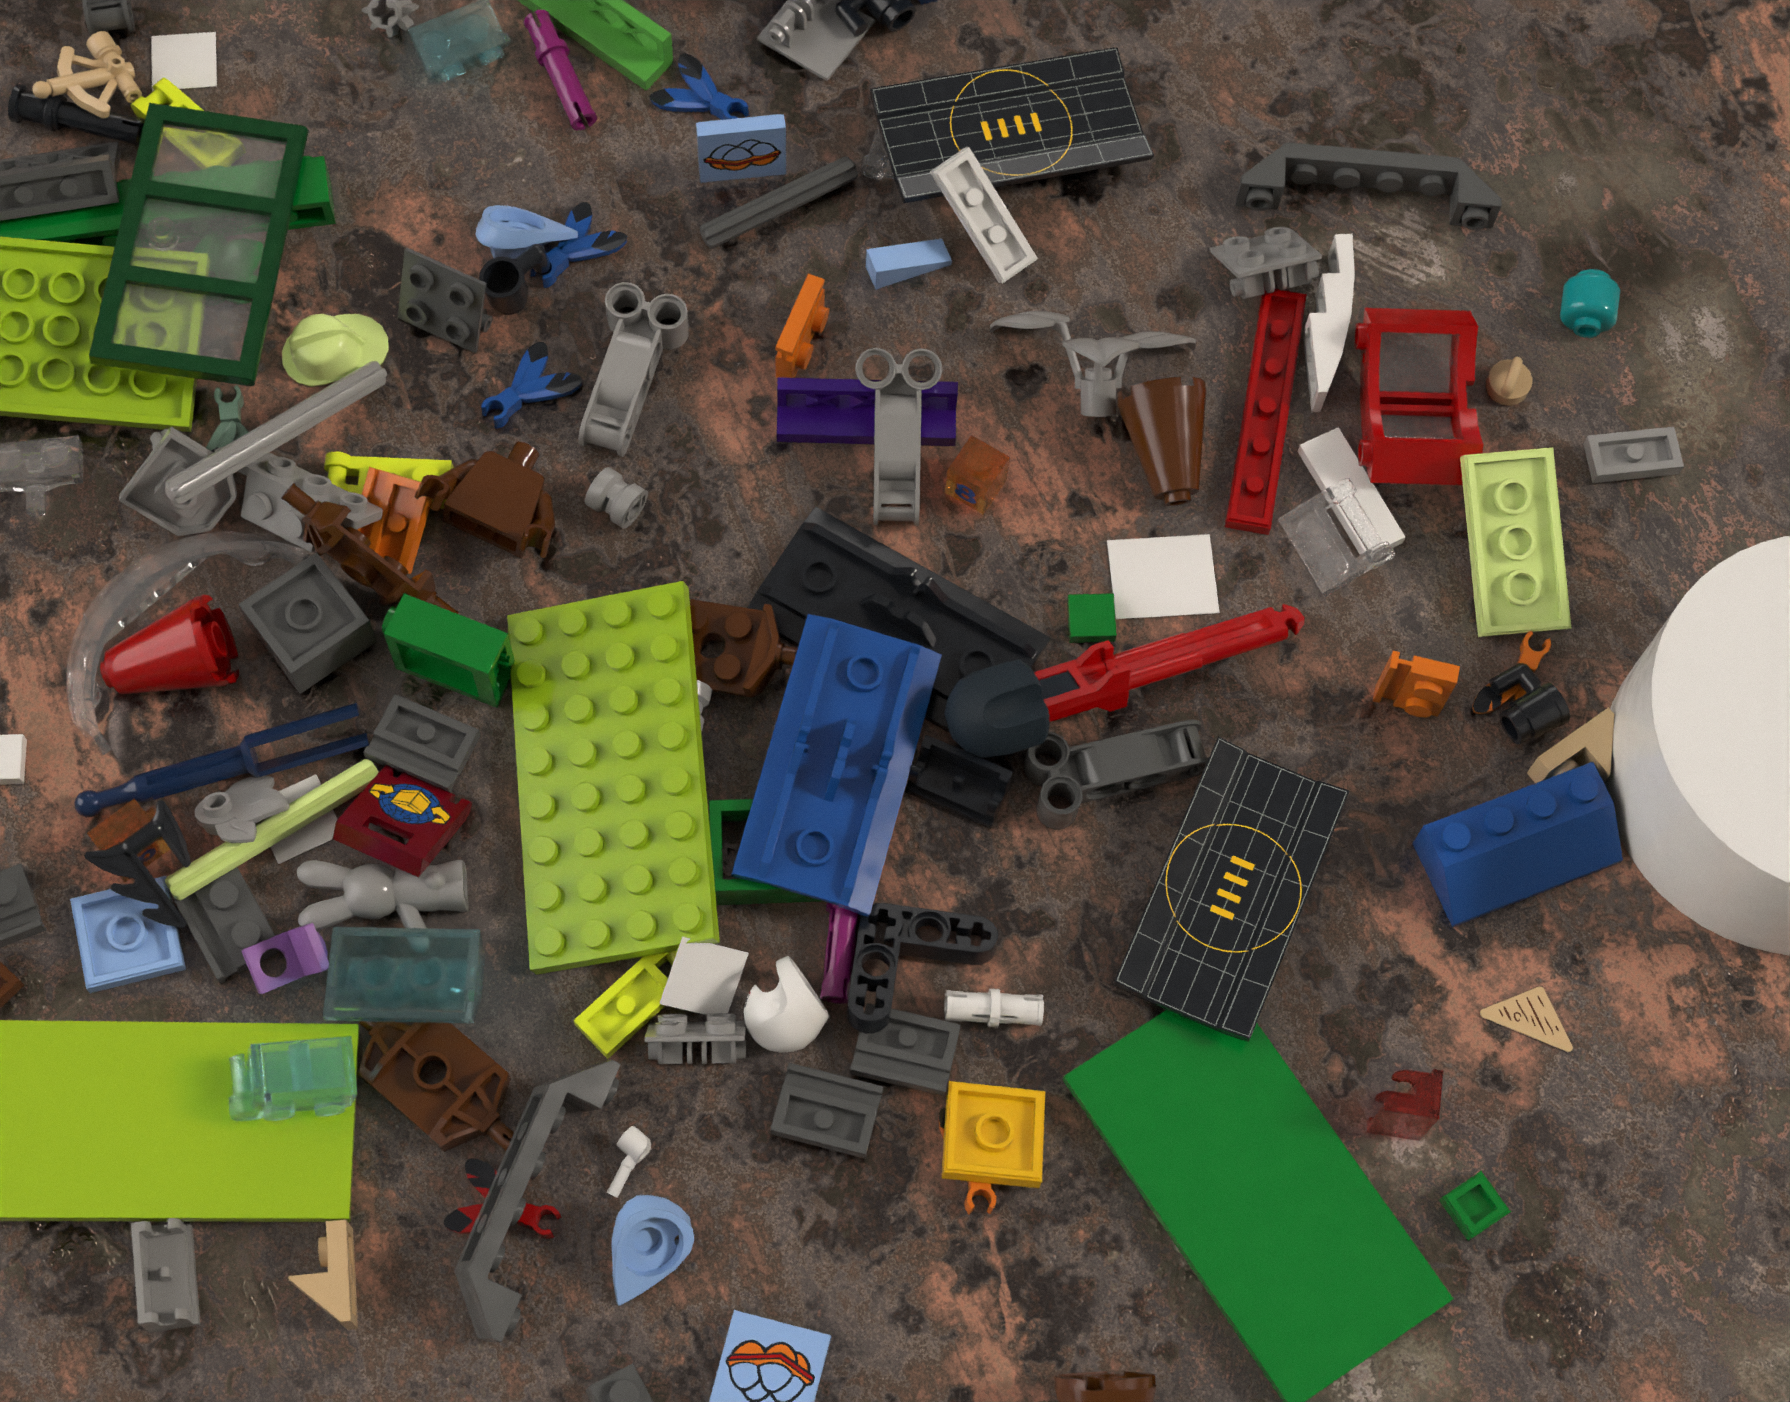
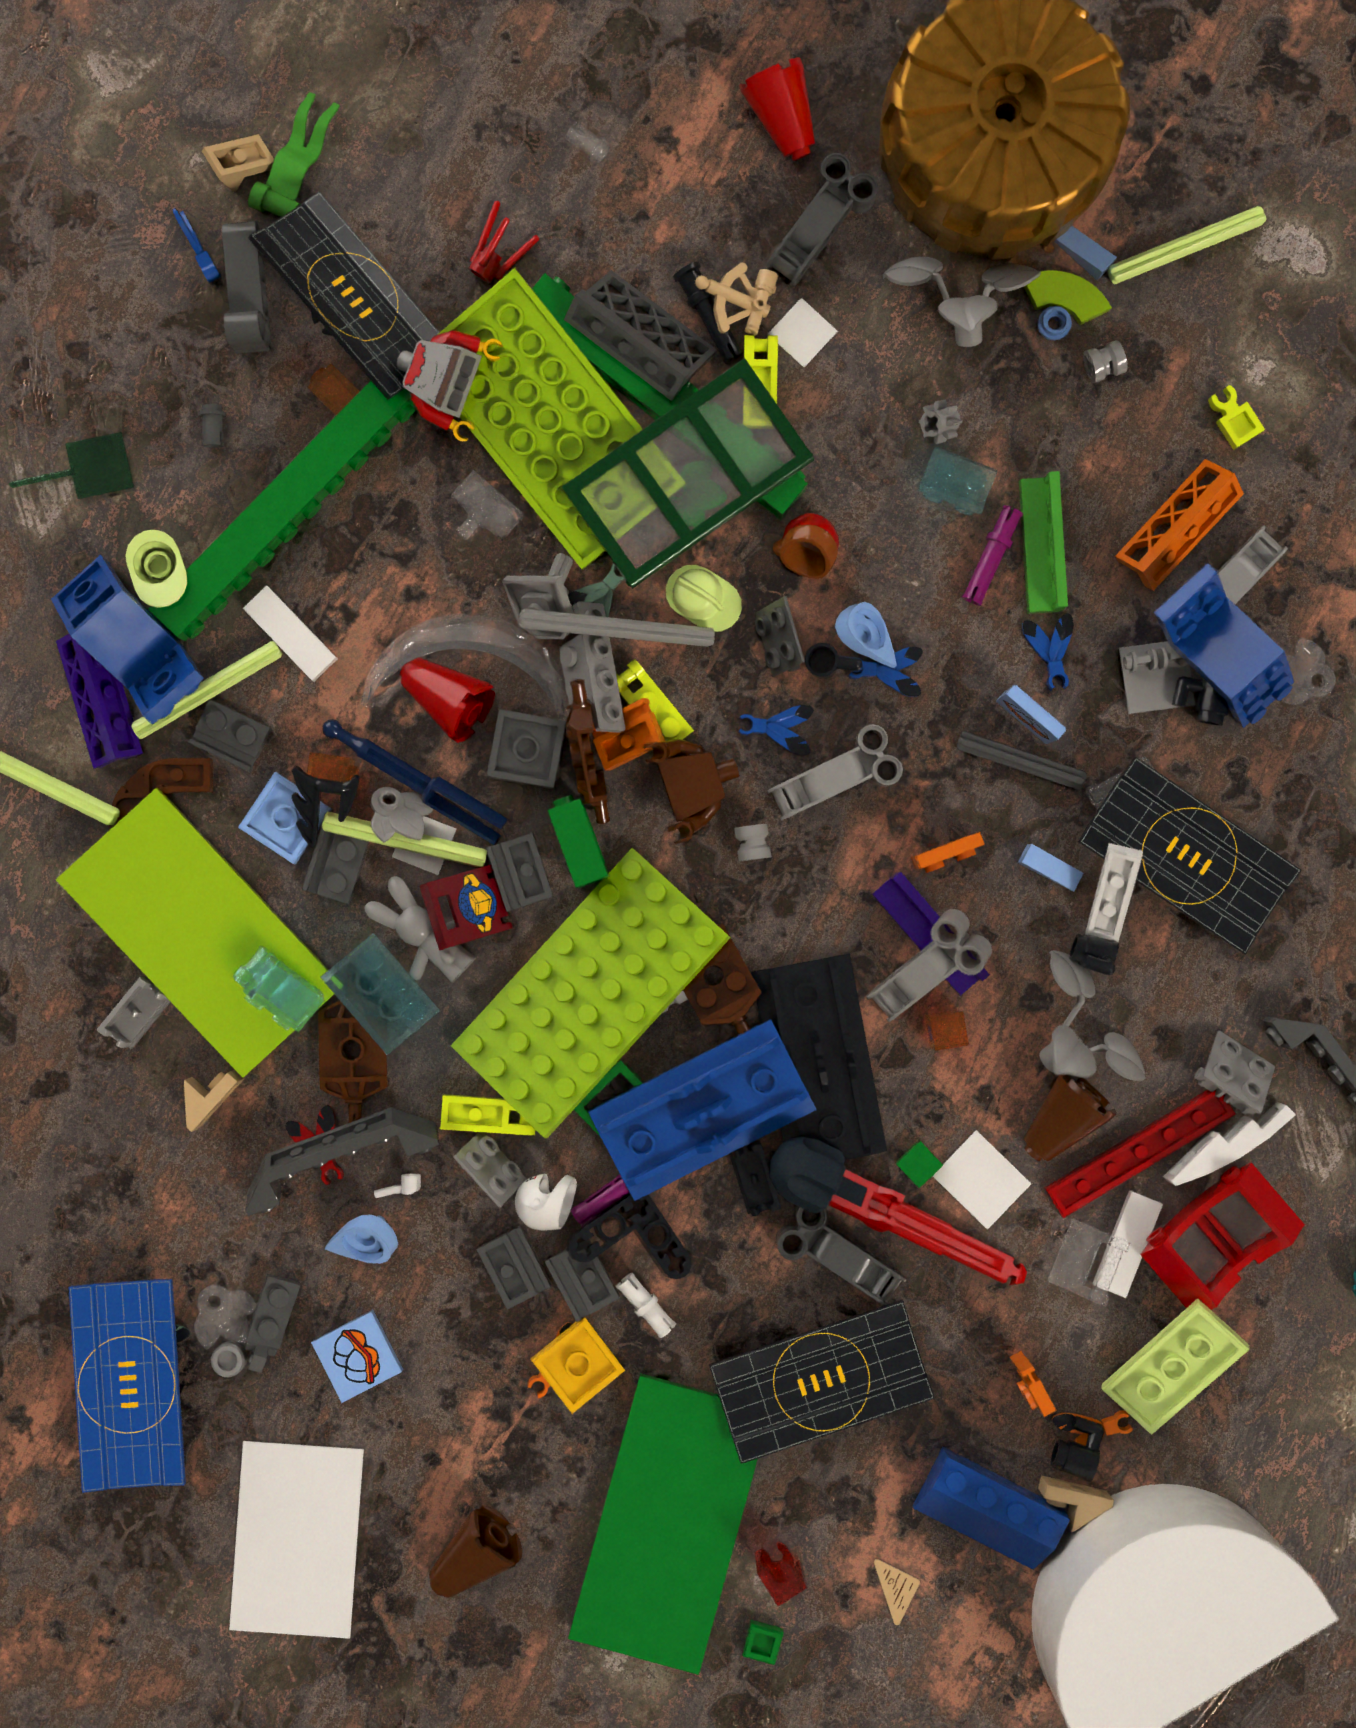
camera: 55 degrees right, 20 degrees up
medium lavender bracket [242,923,331,994] -> none
white sticker [659,937,749,1015] -> none
tan tile [1485,357,1533,406] -> none
light grey plate [1583,427,1684,483] -> none
none -> dark orange piece [772,513,839,579]
none -> black piece [1069,934,1119,975]

